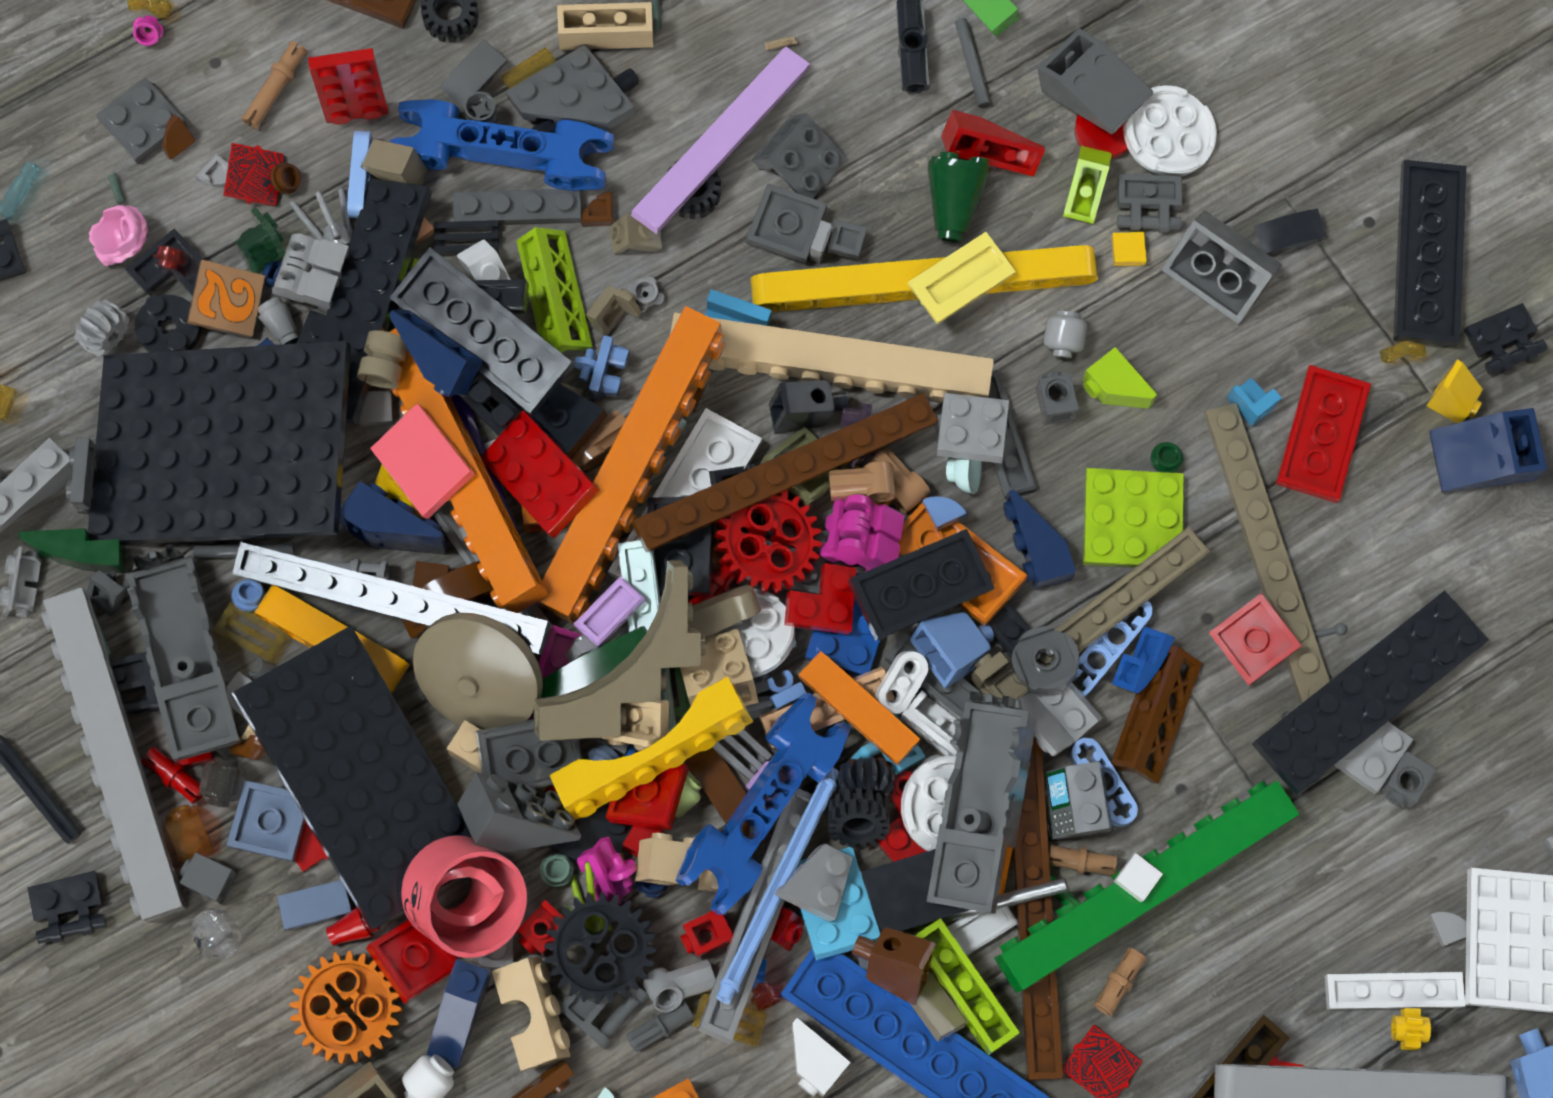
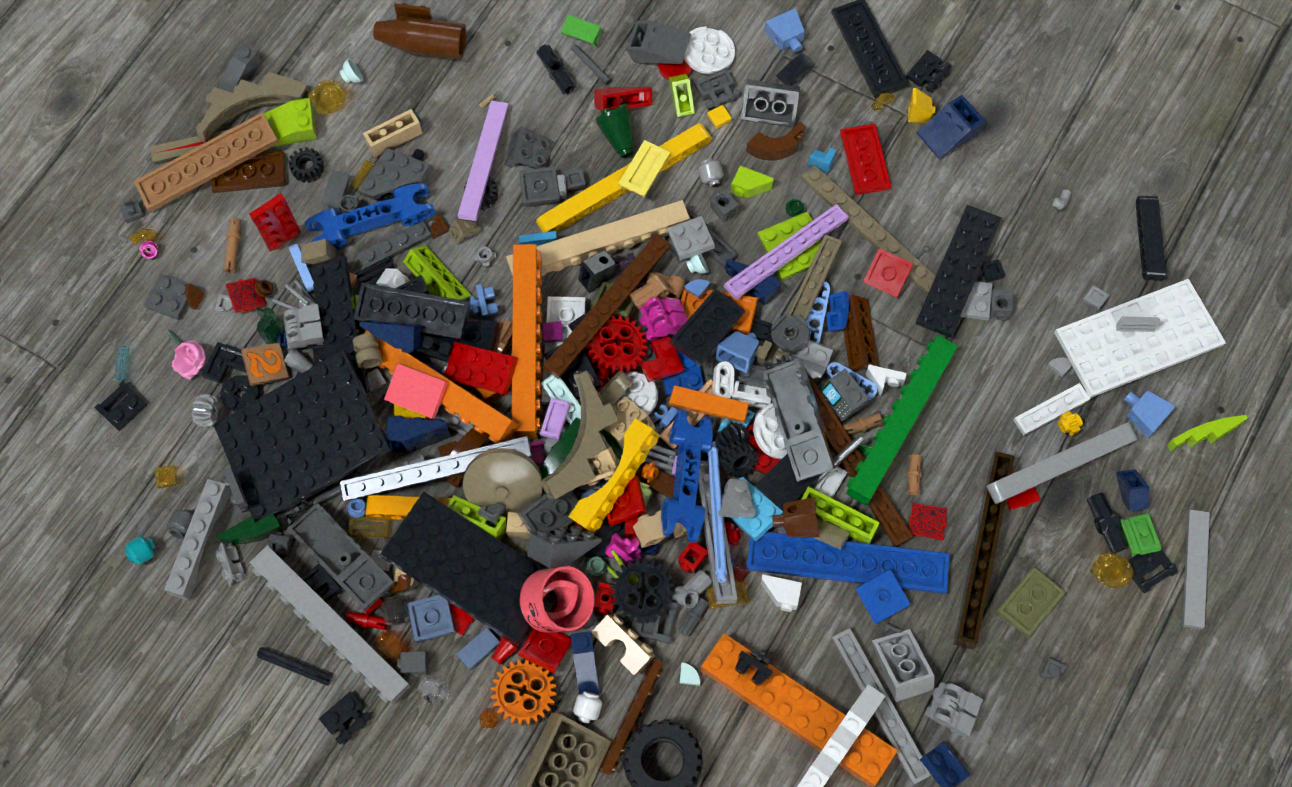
camera: 20 degrees left, 5 degrees down
clear red plate [153,245,185,270] -> none
dark tan bracket [586,285,642,336] -> none
white tile [1113,853,1163,902] -> none
none -> lime slope [447,495,507,540]
none -> dark grey tile [478,503,506,524]
none -> clear orange plate [480,708,499,728]
none -> magenta tile [542,321,563,343]
none -> orange plate [641,461,659,483]
none -> lavender tile [724,204,849,300]
none -> reddish brown arch [746,122,805,161]
none -> medium blue torso [765,8,805,53]
none -> white slope [866,365,906,396]
none -> black tile [981,259,1005,283]

